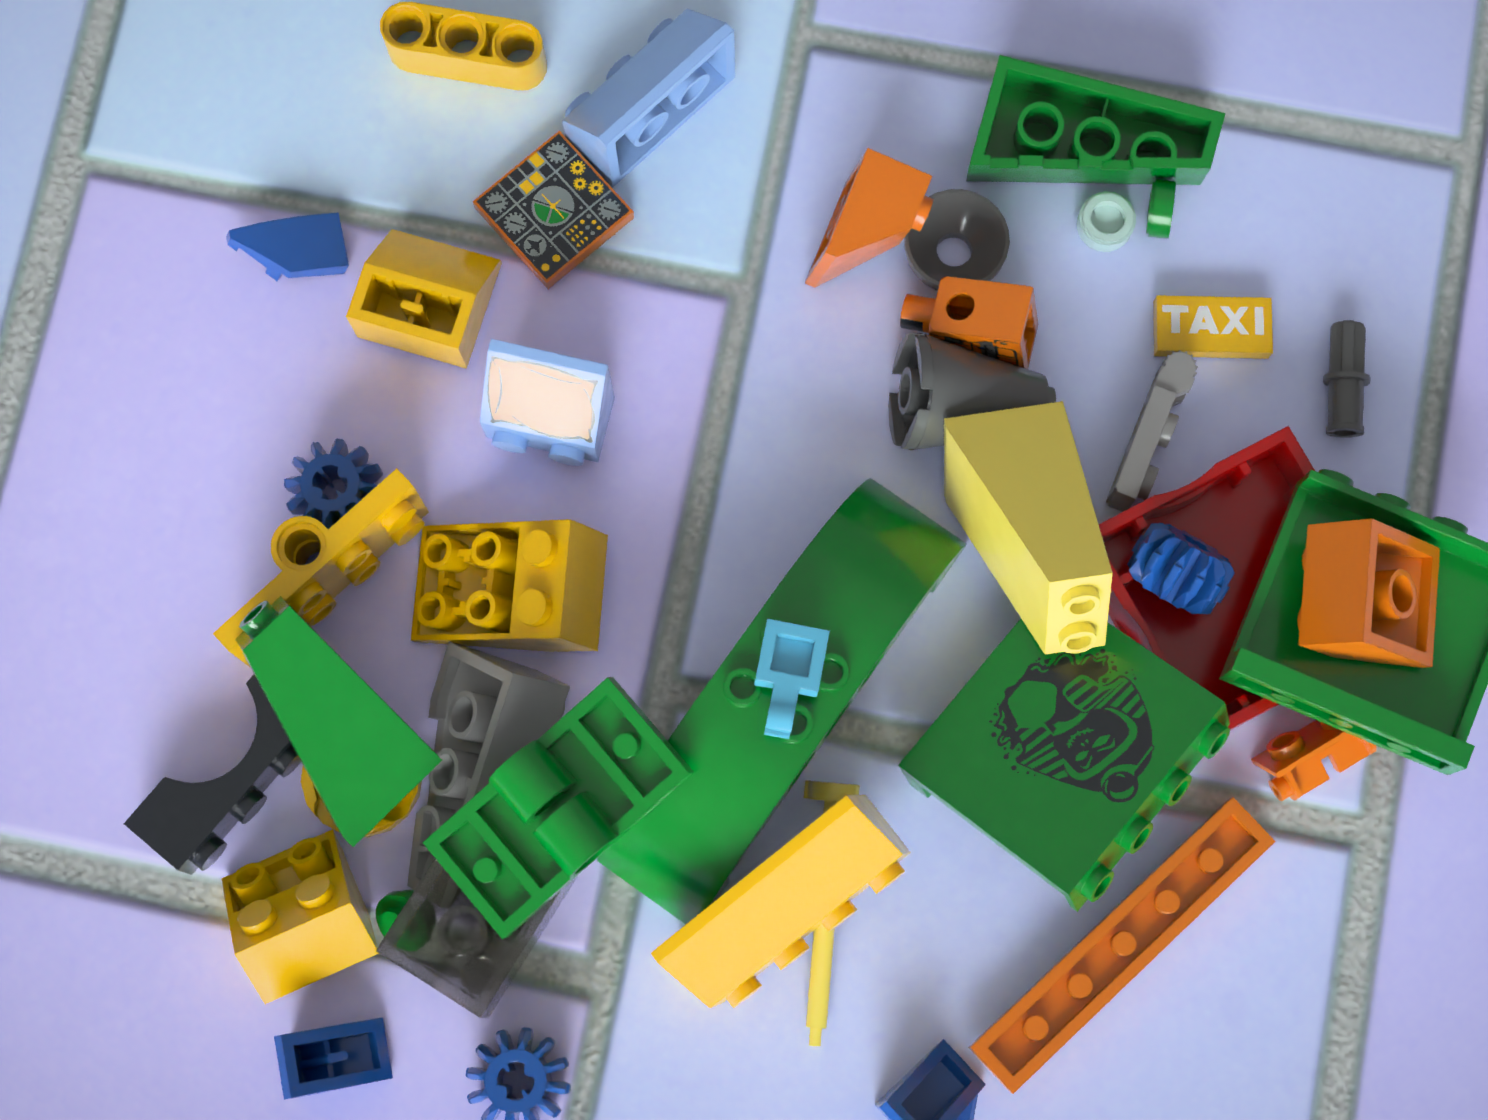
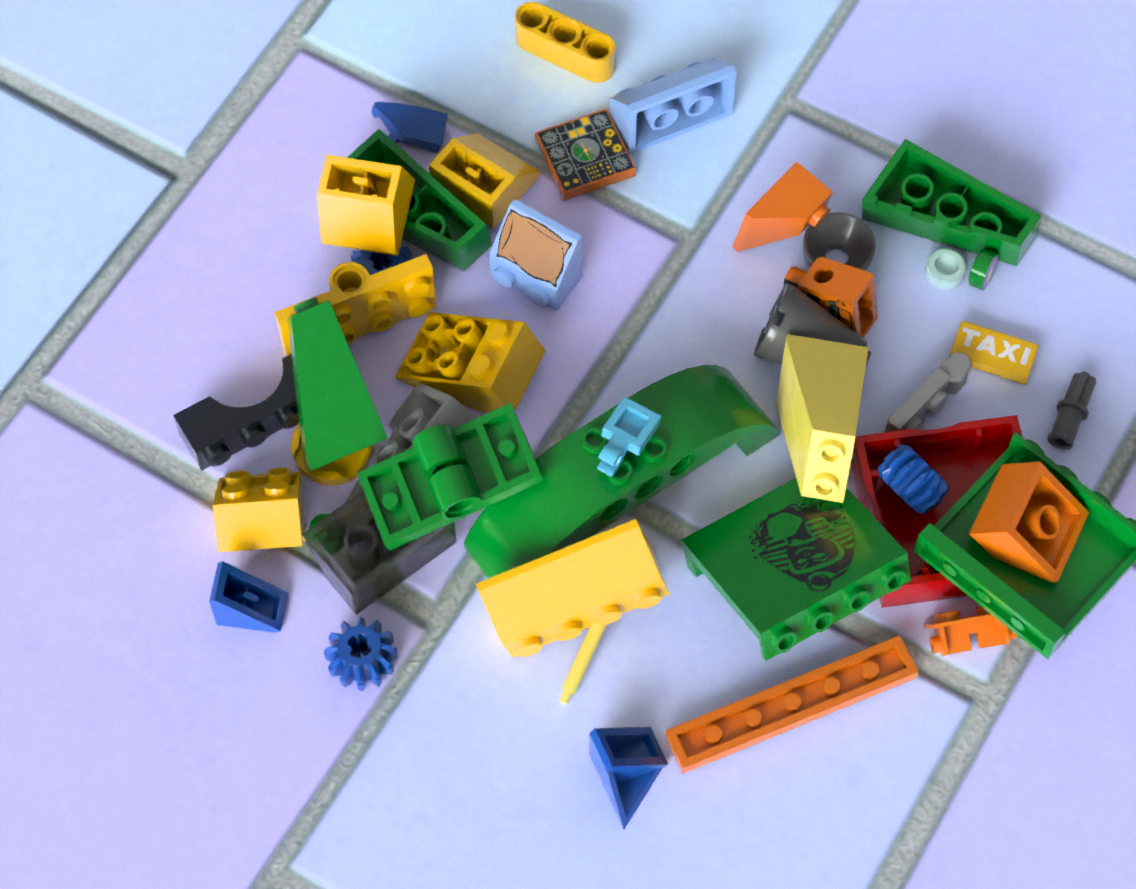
camera: 20 degrees right, 15 degrees down
none -> yellow slope [317,155,415,256]
none -> green wedge [347,129,493,271]

